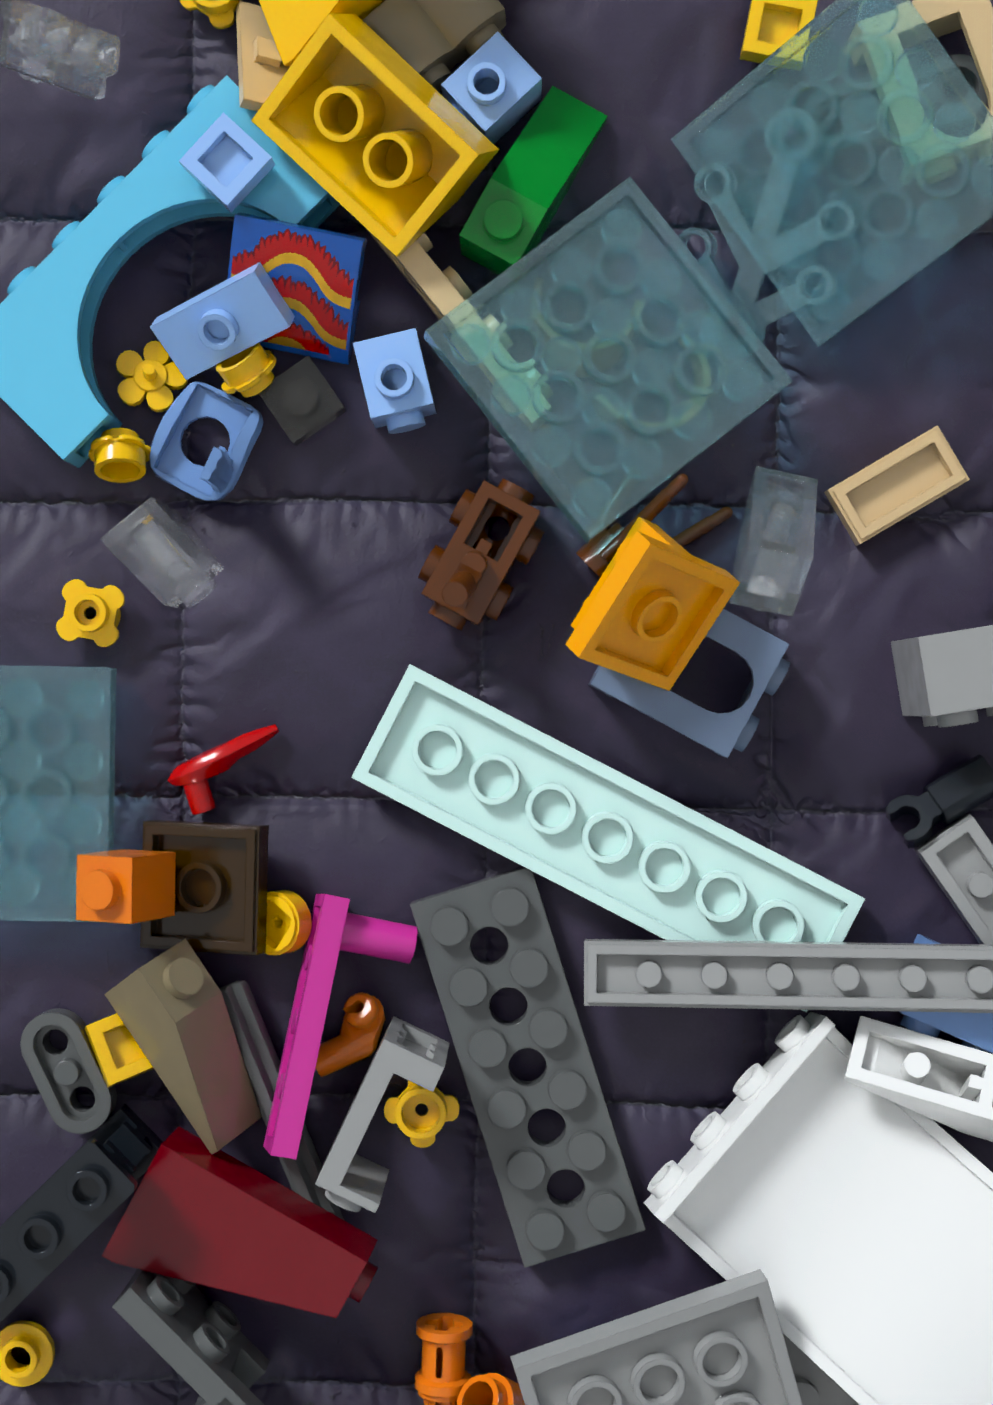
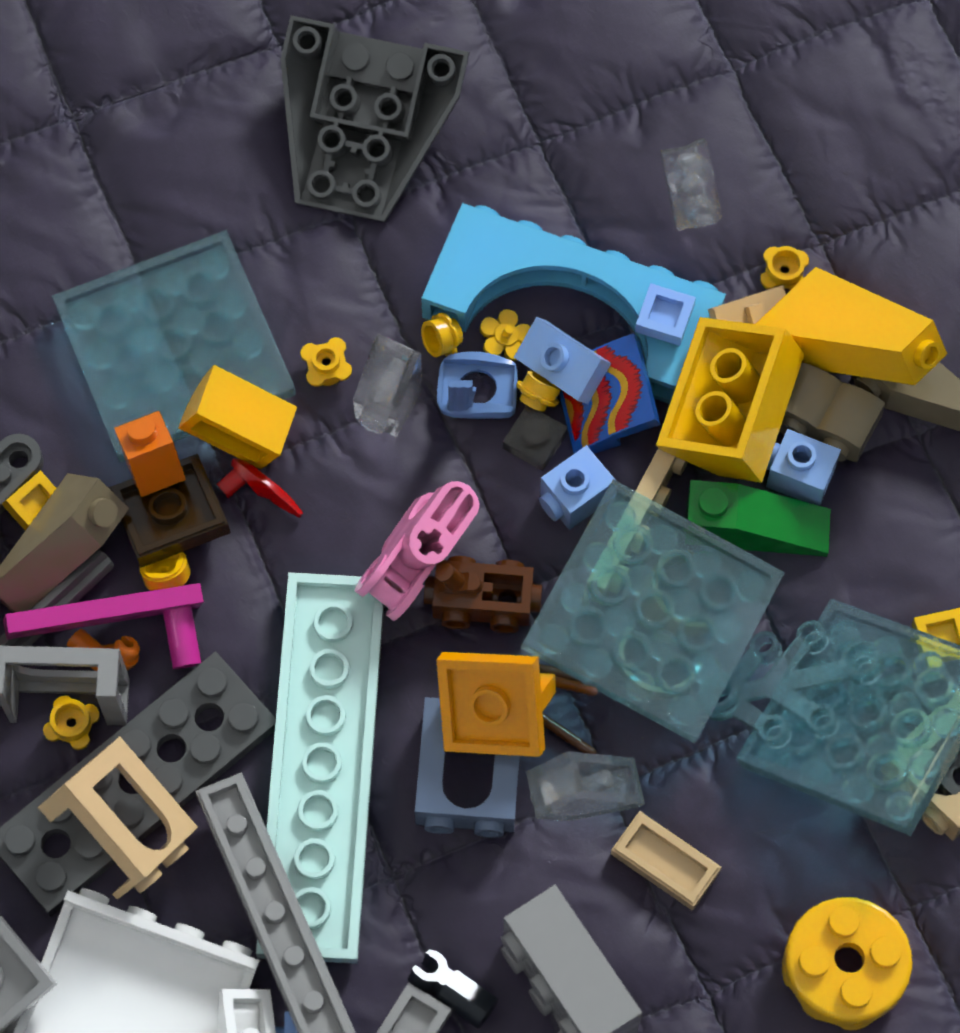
camera: 60 degrees right, 20 degrees down
none -> tan panel [38,737,198,900]
none -> yellow brick [178,365,297,469]
none -> bright pink piece [354,481,480,621]

